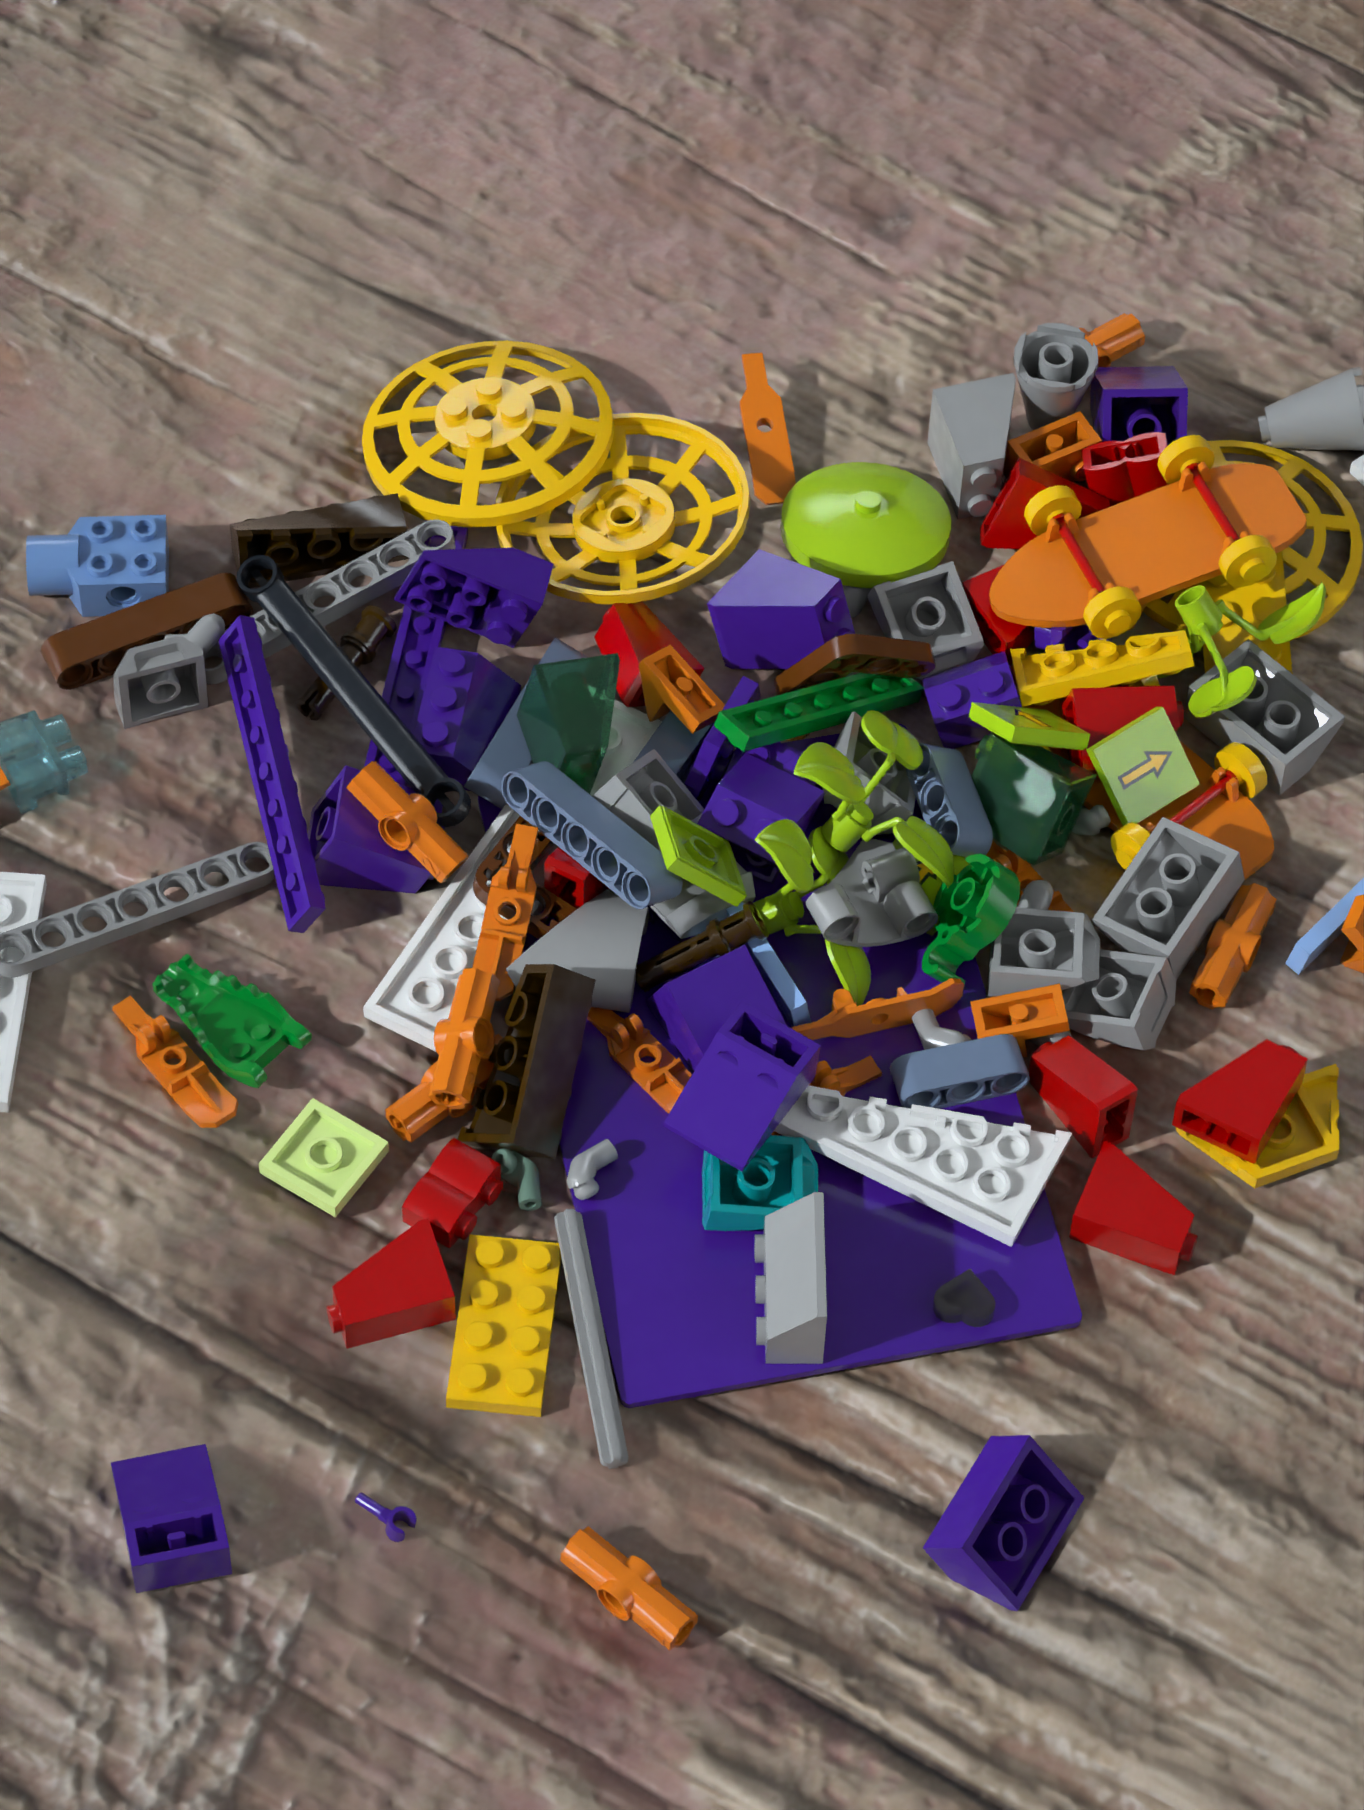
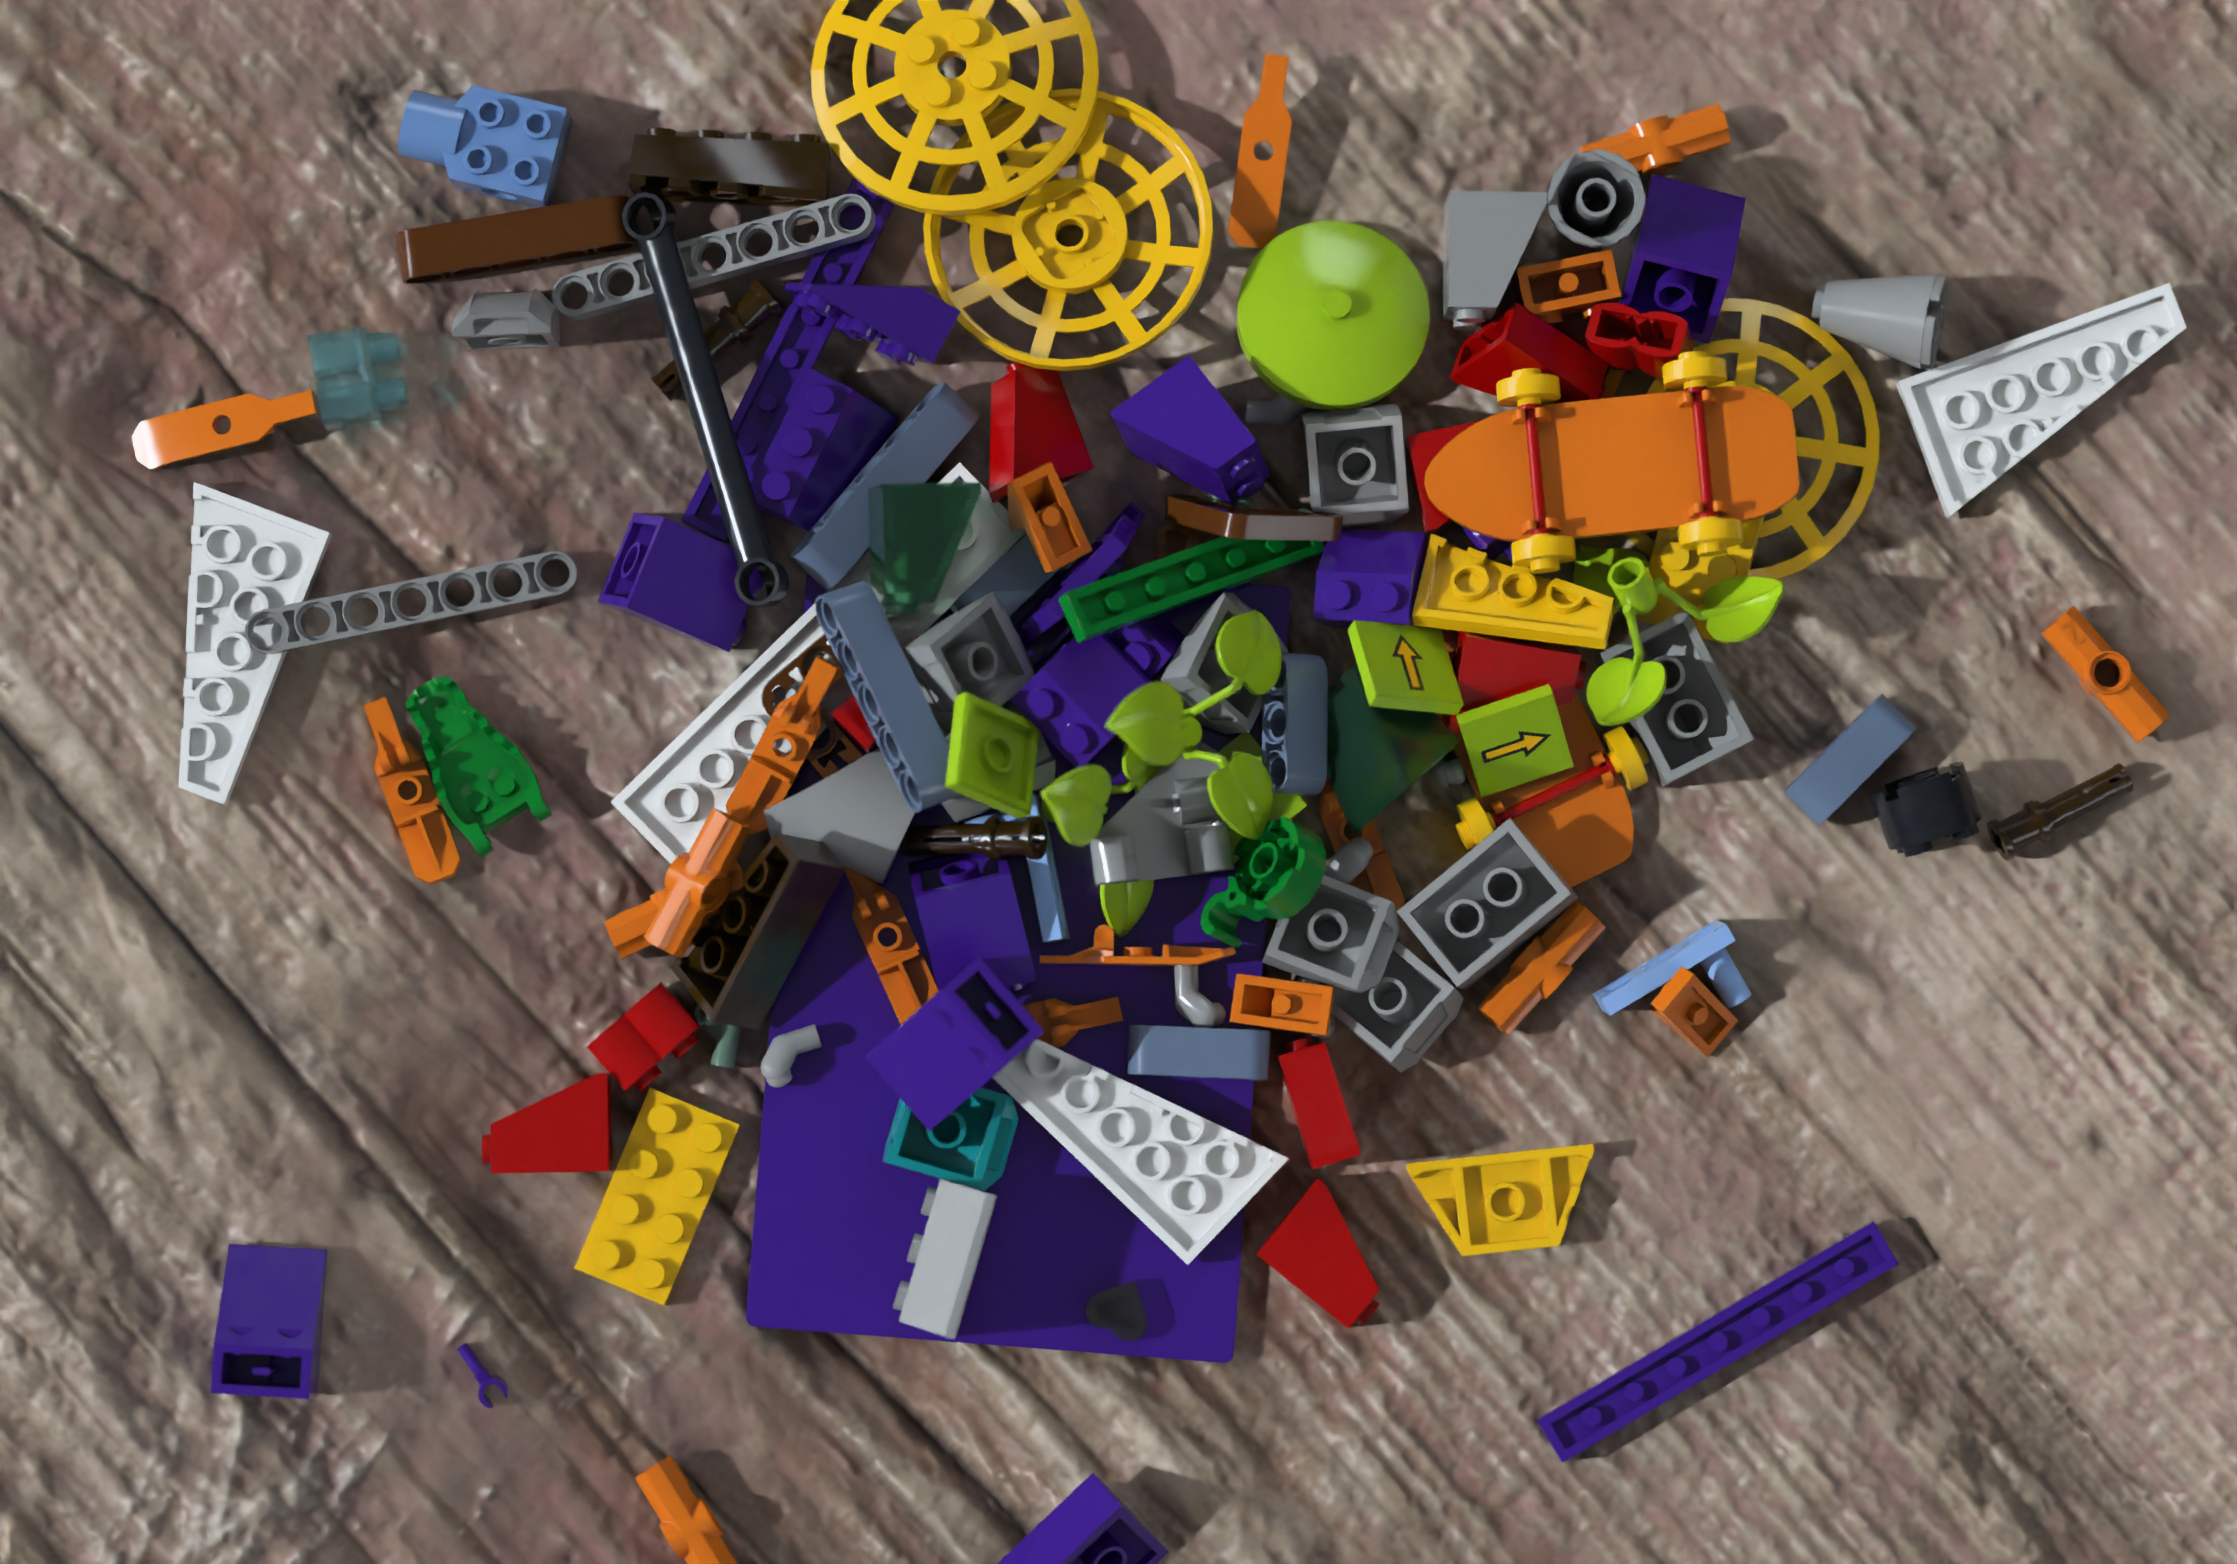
camera: 15 degrees right, 30 degrees up
light grey arm [164,614,225,655] -> none
dark purple plate [218,615,326,933] -> none
yellowish green plate [259,1098,389,1218] -> none
orange piece [346,761,469,883] -> none
light grey axle [554,1209,628,1469] -> none
red slope [1172,1039,1308,1164] -> none

